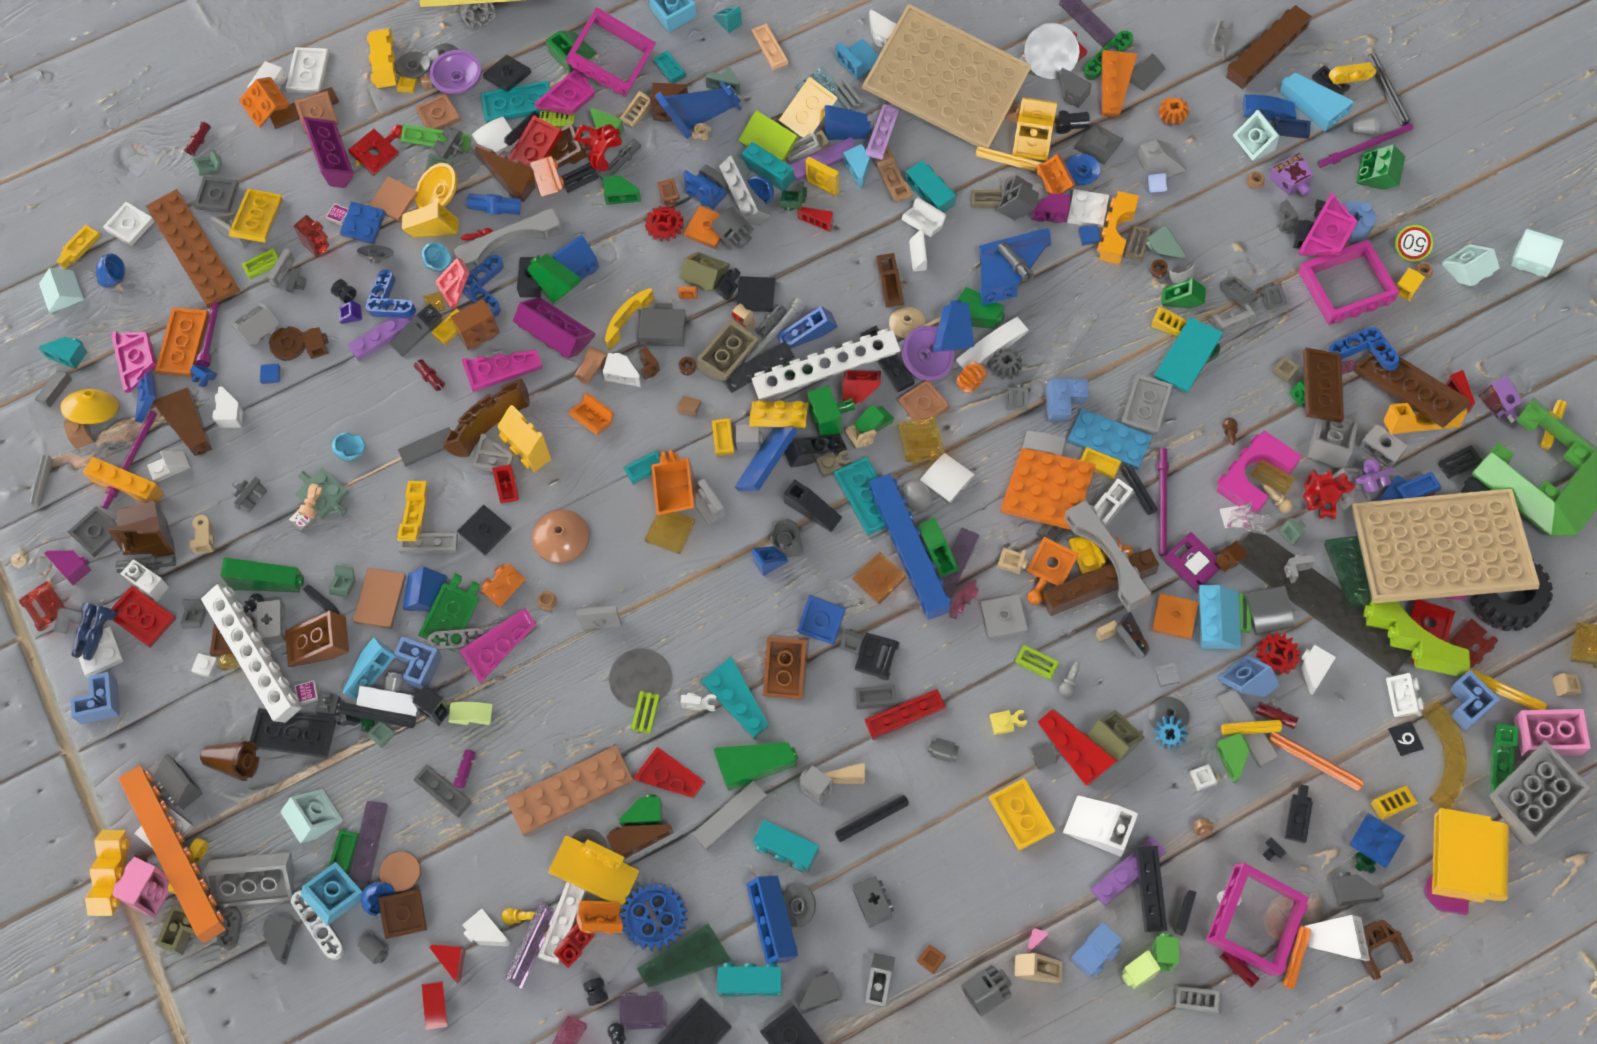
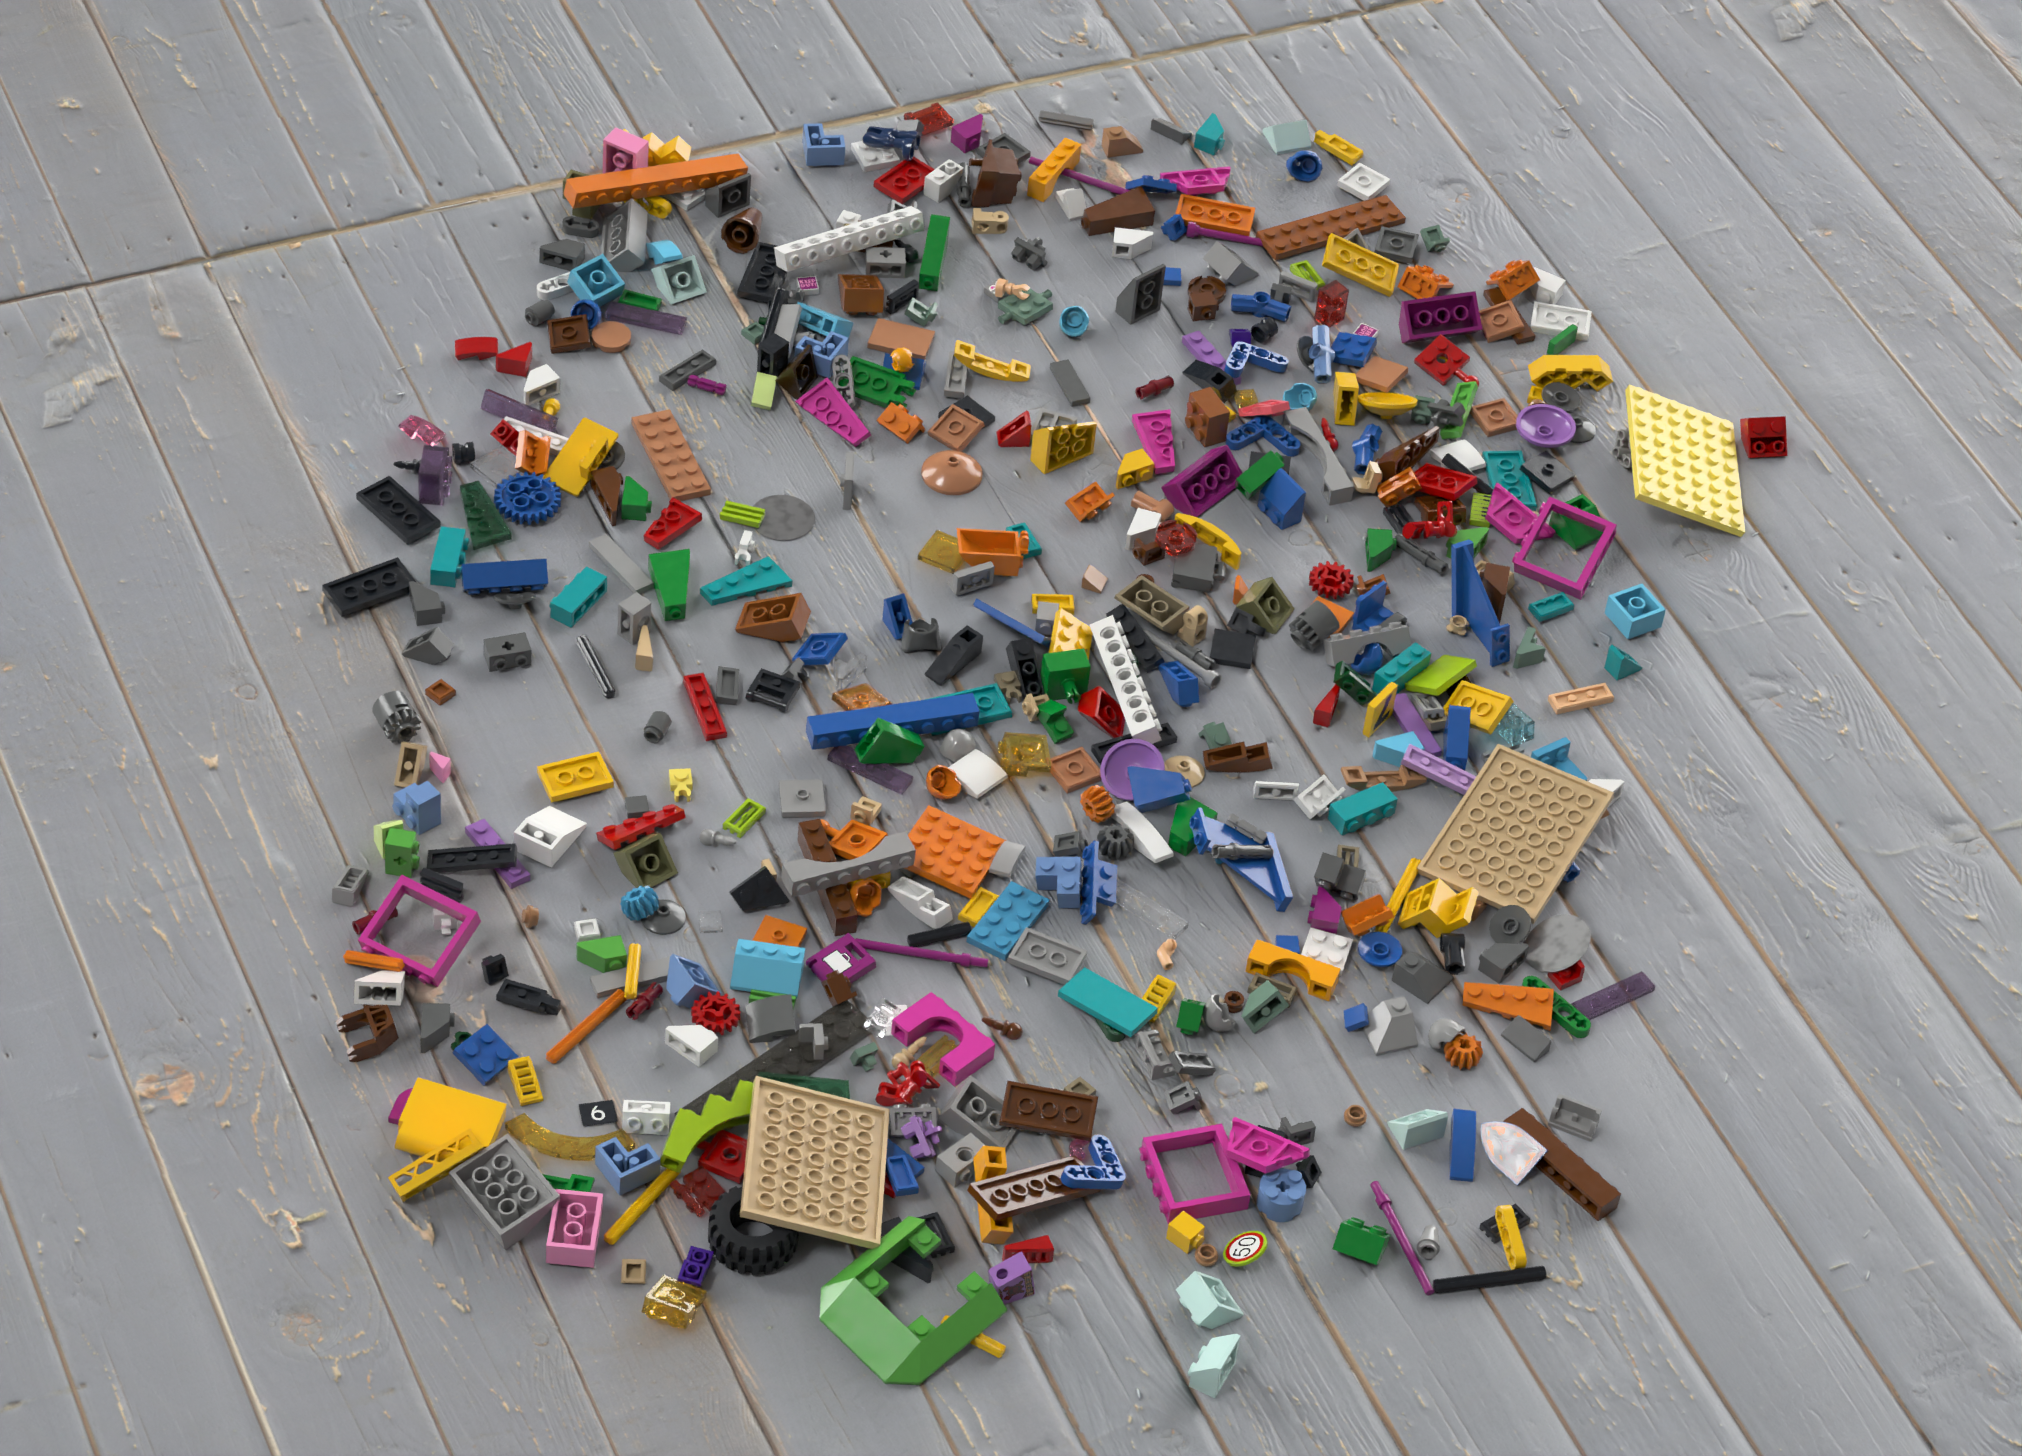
camera: 85 degrees right, 20 degrees down
yellow dish [60,389,119,424] -> none
dark red pin [184,121,211,156] -> none
reddish brown brick [443,379,530,457] -> none
medium nougat plate [537,591,557,610] -> none
clear pink slope [949,579,979,620] -> none
medium lavender torso [1269,152,1313,197] -> none
dark blue tile [1274,117,1311,139] -> none
medium azure slope [1279,73,1354,132] -> none
none -> yellow fence [388,1128,483,1202]
none -> medium azure slope [646,240,683,265]
none -> dark purple slope [677,1246,714,1287]
none -> dark brown slope [775,345,818,400]
none -> light orange piece [890,347,914,372]
none -> orange hair [926,765,961,800]
none -> nougat tile [928,404,985,452]
none -> blue bracket [1080,840,1117,925]
none -> dark grey slope [1115,264,1166,325]
none -> yellow slope [1116,448,1154,490]
none -> clear red plate [1155,520,1197,556]
none -> light nougat arm [1157,939,1177,970]
none -> sand green bracket [1198,722,1232,749]
none -> light grey axle [1226,813,1267,844]
none -> blue piece [1231,291,1291,322]
none -> medium blue piece [1309,325,1335,384]
none -> tan bracket [1352,461,1383,493]
none -> orange bracket [1398,265,1454,299]
none -> light grey hair [1428,1018,1466,1049]
none -> shield [1481,1121,1548,1185]
none -> dark grey dish [1489,905,1531,943]
none -> green tile [1546,324,1578,355]

